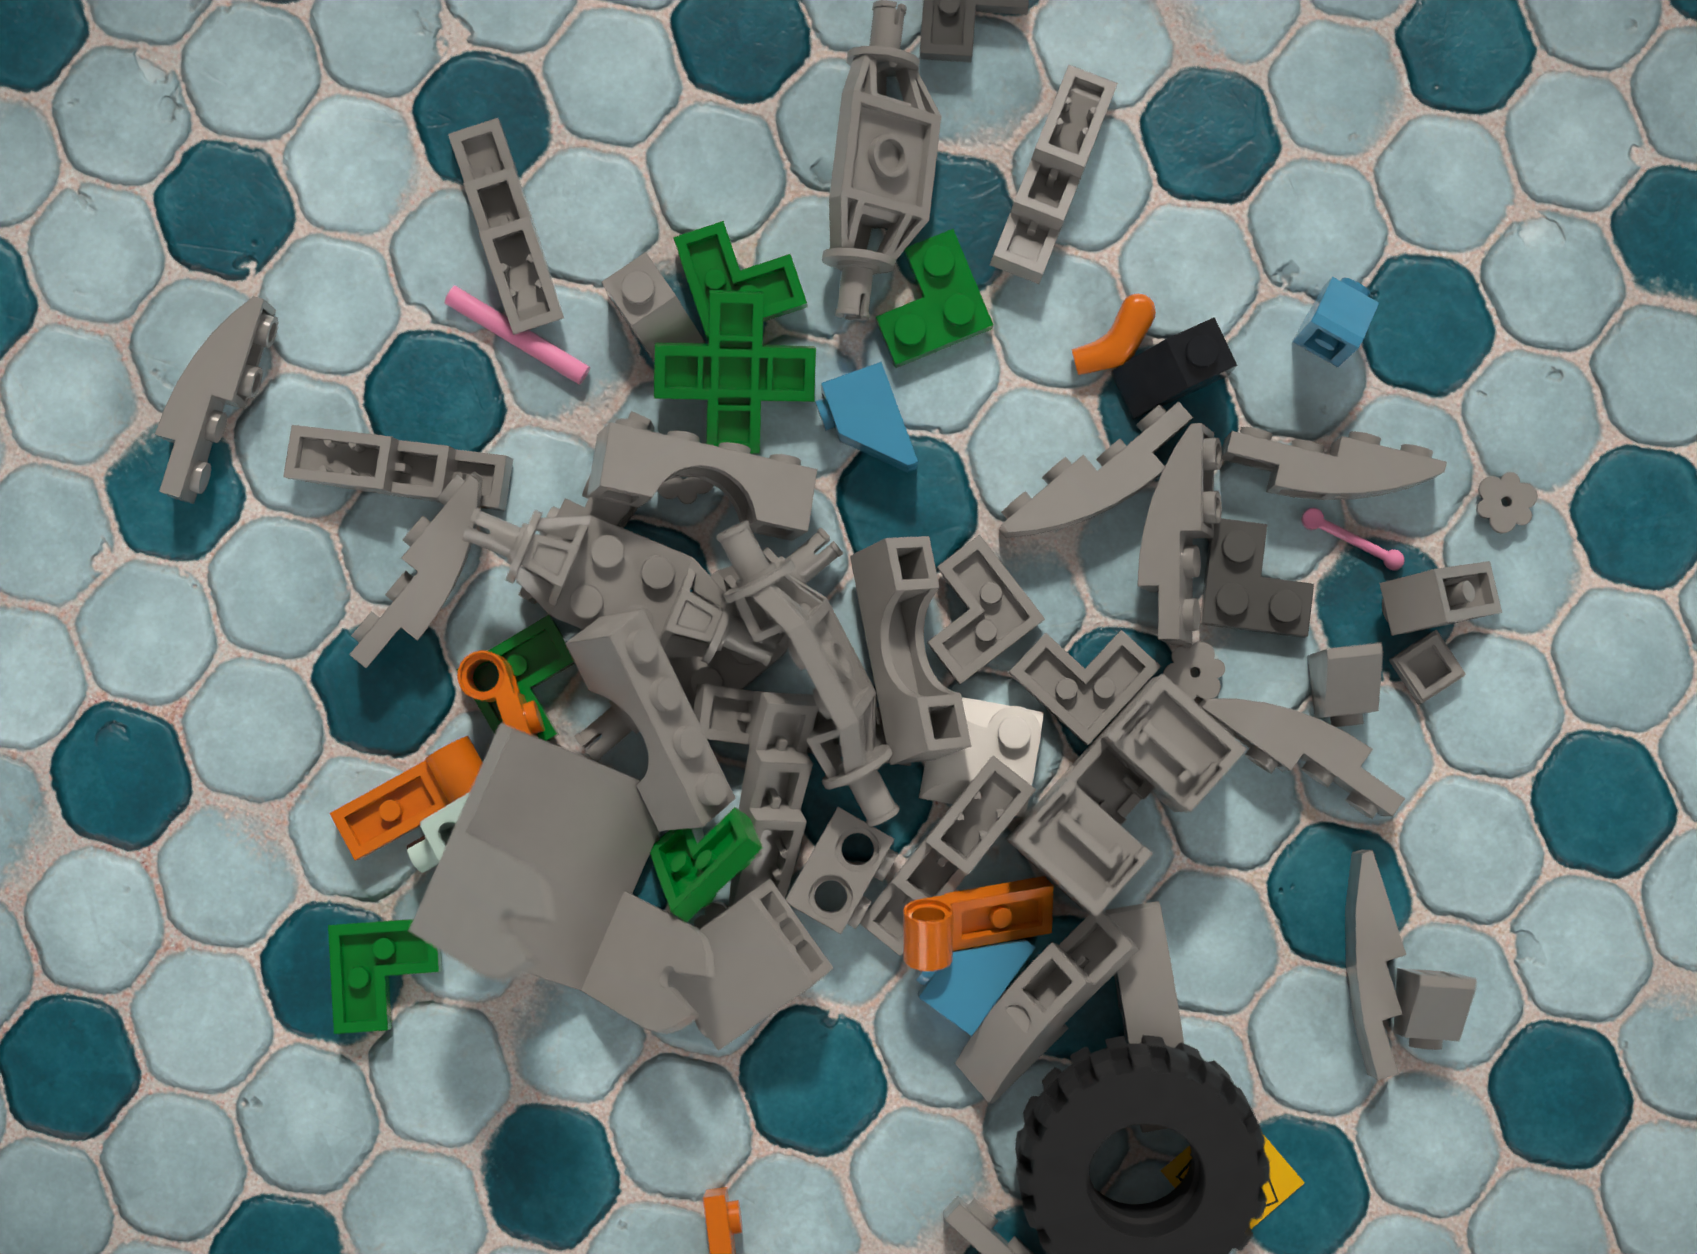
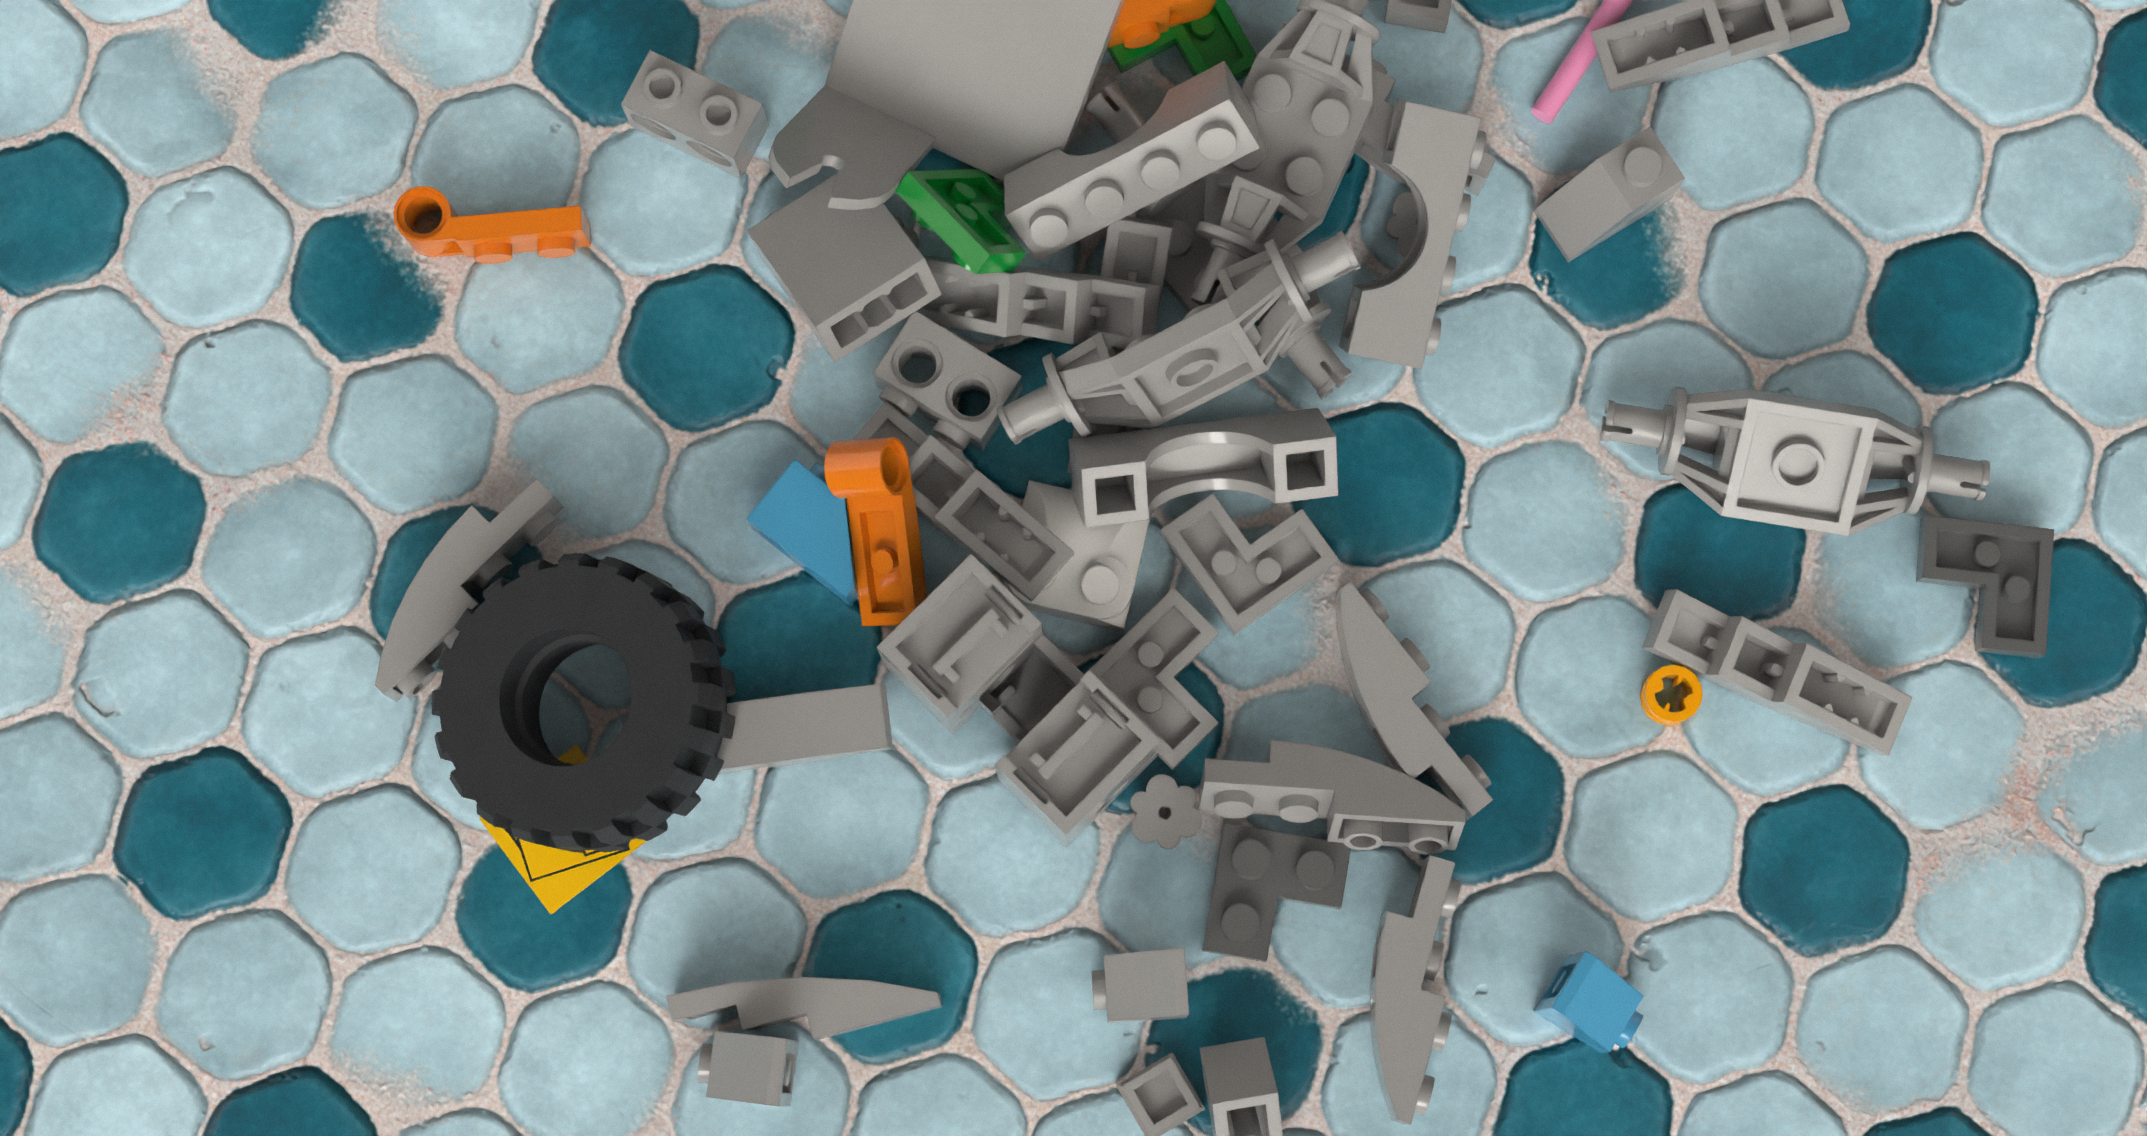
camera: 90 degrees right, 5 degrees down
green plate [654,290,816,454] -> none
green plate [673,221,808,340] -> none
dark azure slope [815,361,918,472] -> none
green plate [875,229,994,369] -> none
light grey slope [955,910,1139,1104] -> none
orange arm [1072,294,1156,375] -> none
black slope [1110,317,1237,420] -> none
light grey slope [1198,698,1405,819] -> none
bright pink hinge [1301,508,1405,571] -> none
none -> light grey brick [621,50,769,179]
none -> light orange bush [1640,665,1703,726]

